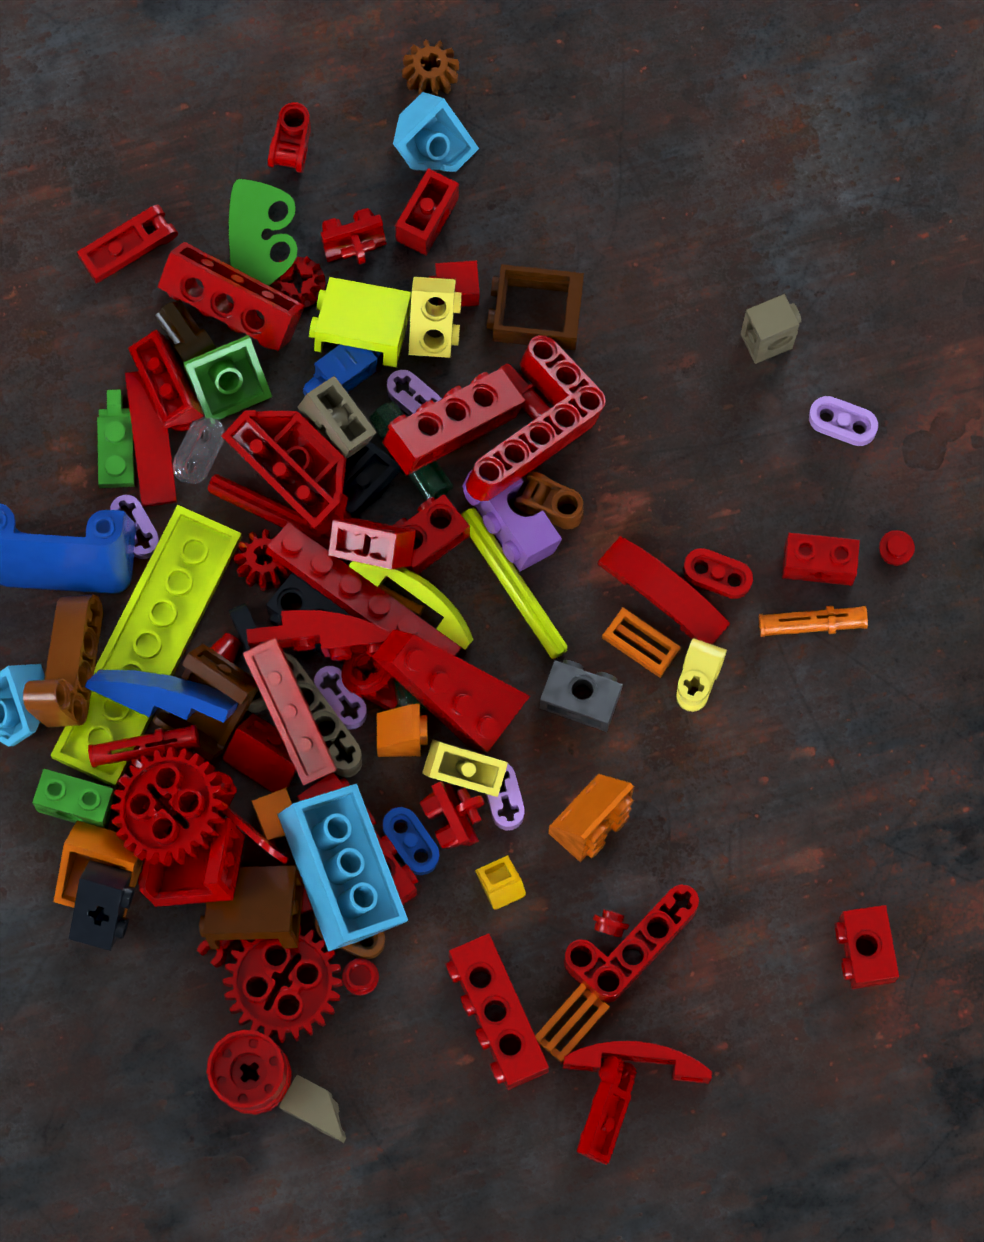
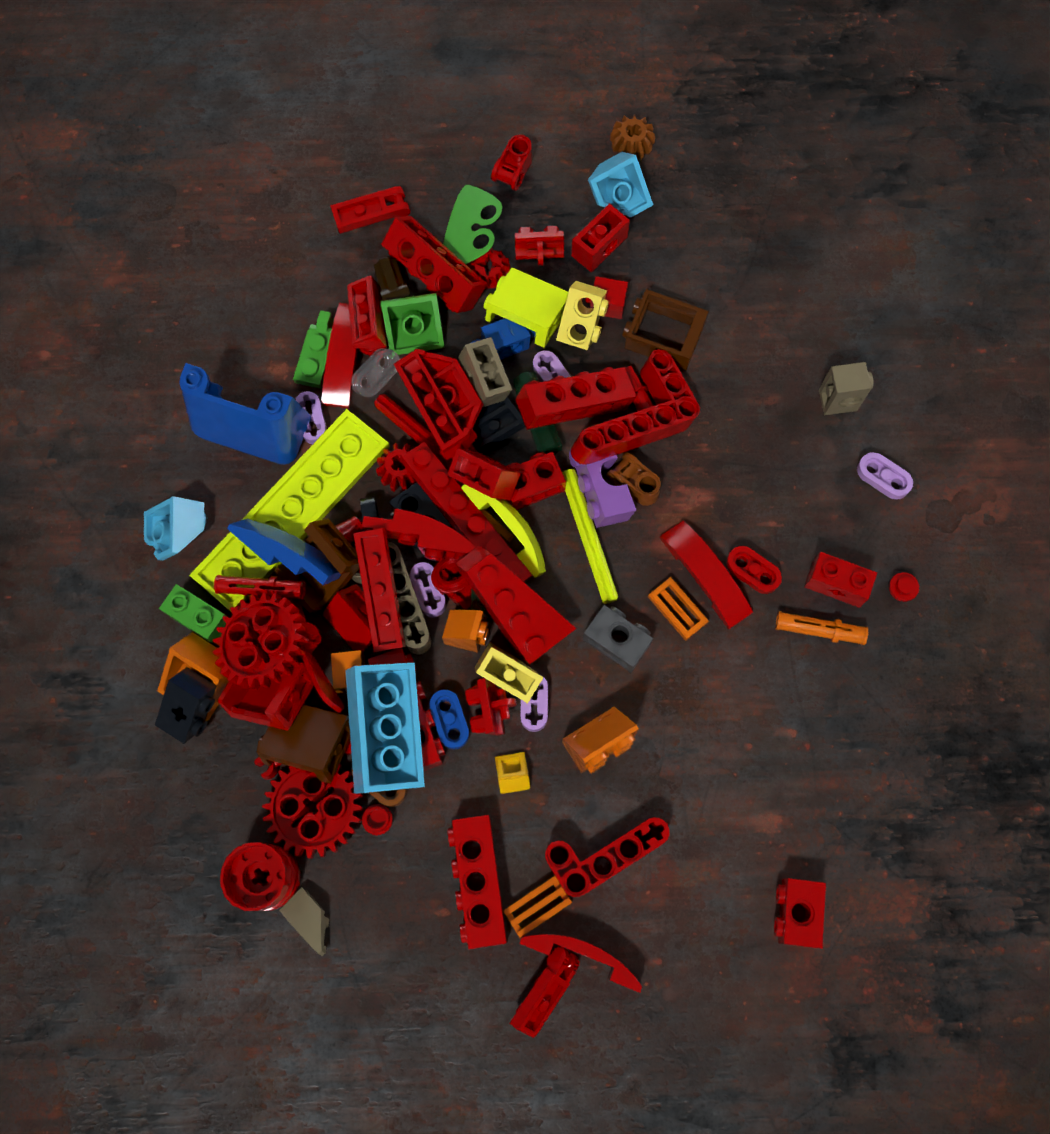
camera: 20 degrees right, 0 degrees up
dark orange beam [23,594,103,727] -> none
red plate [593,909,630,938] -> none
light yellow piece [676,638,727,712] -> none

